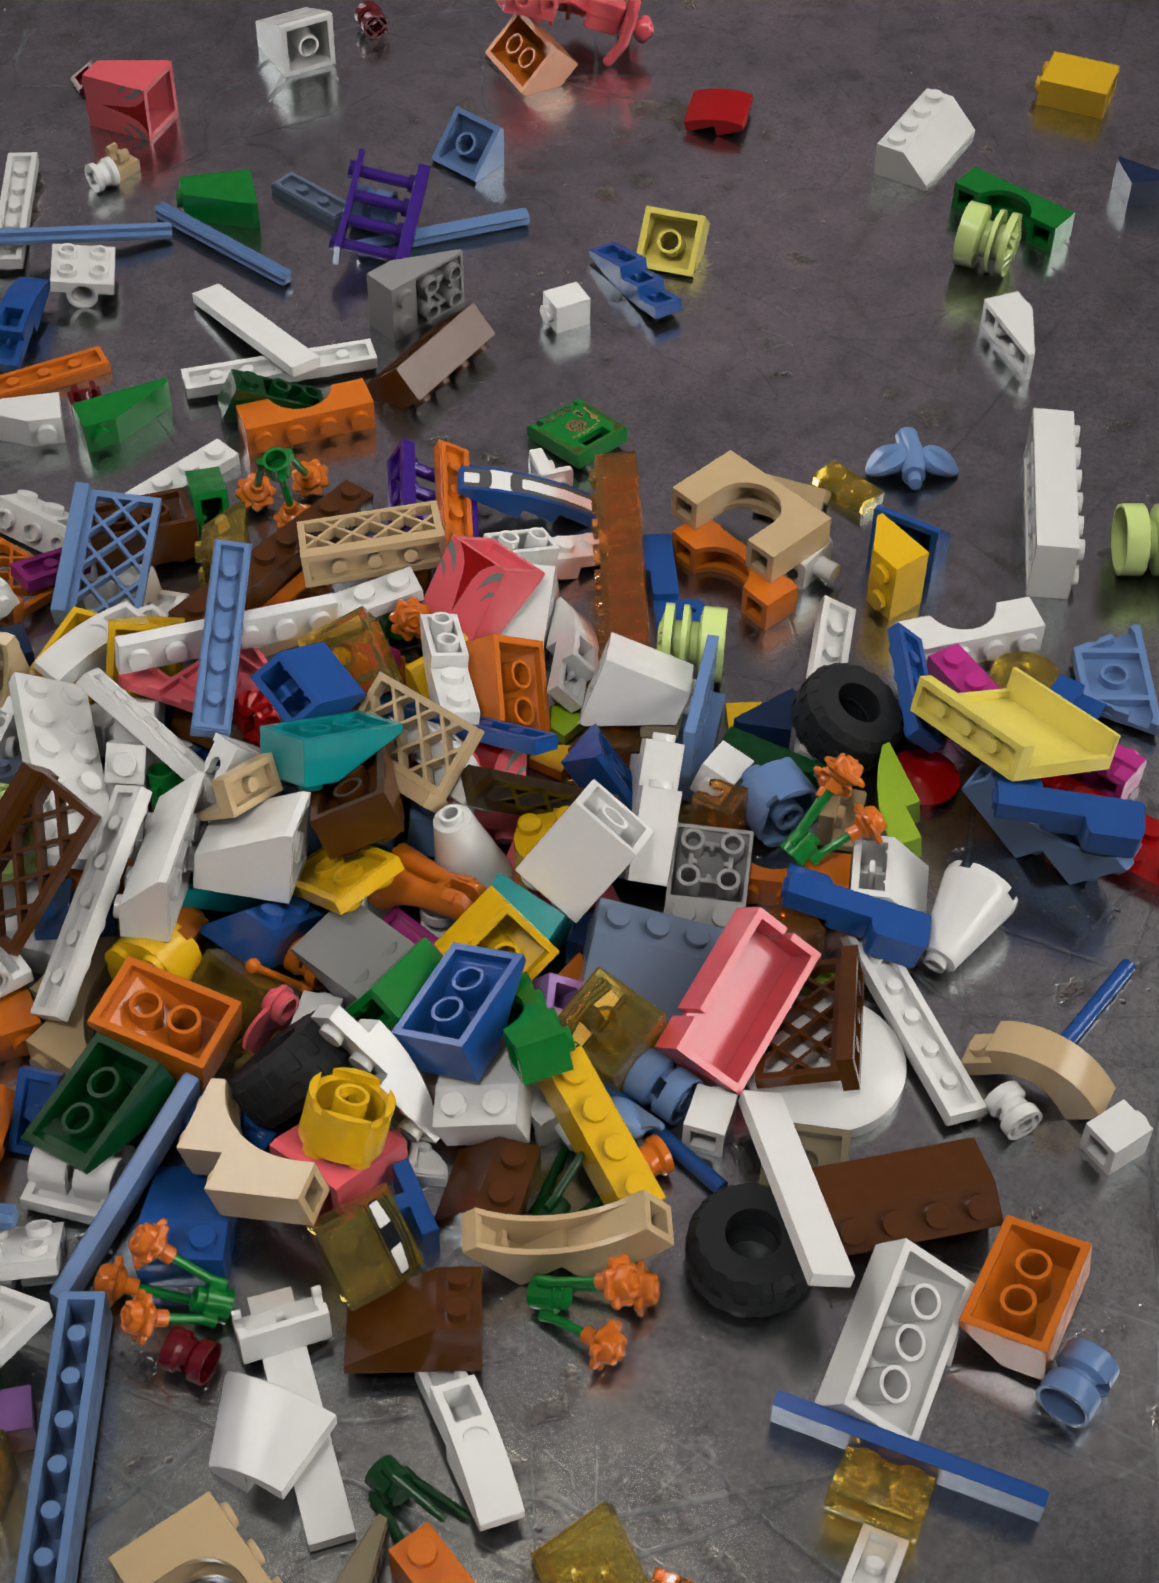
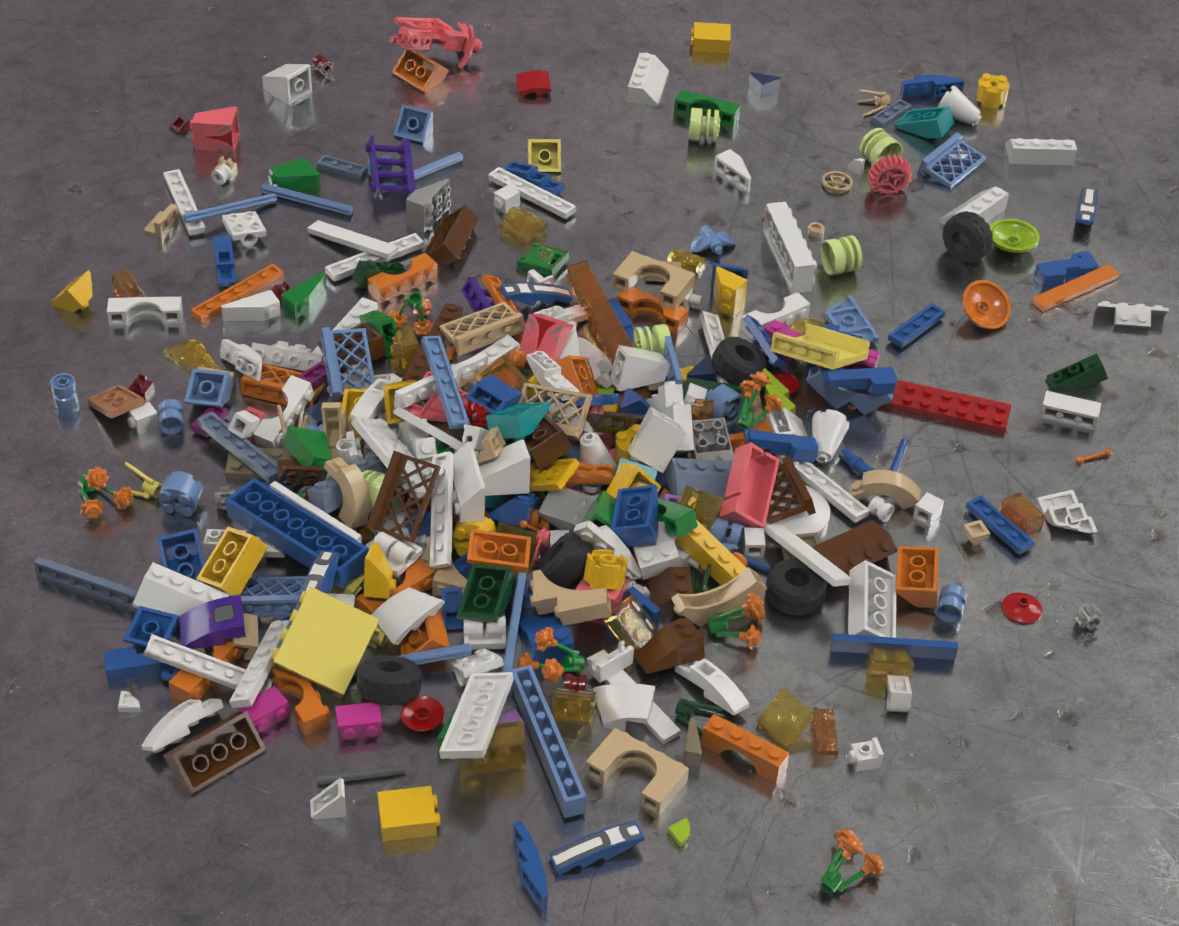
camera: 20 degrees left, 5 degrees down
none -> white plate [488,167,576,219]
none -> clear yellow plate [499,207,548,243]
none -> clear yellow slope [551,687,597,725]
none -> tan tile [807,222,825,238]
none -> blue pin [839,448,874,475]

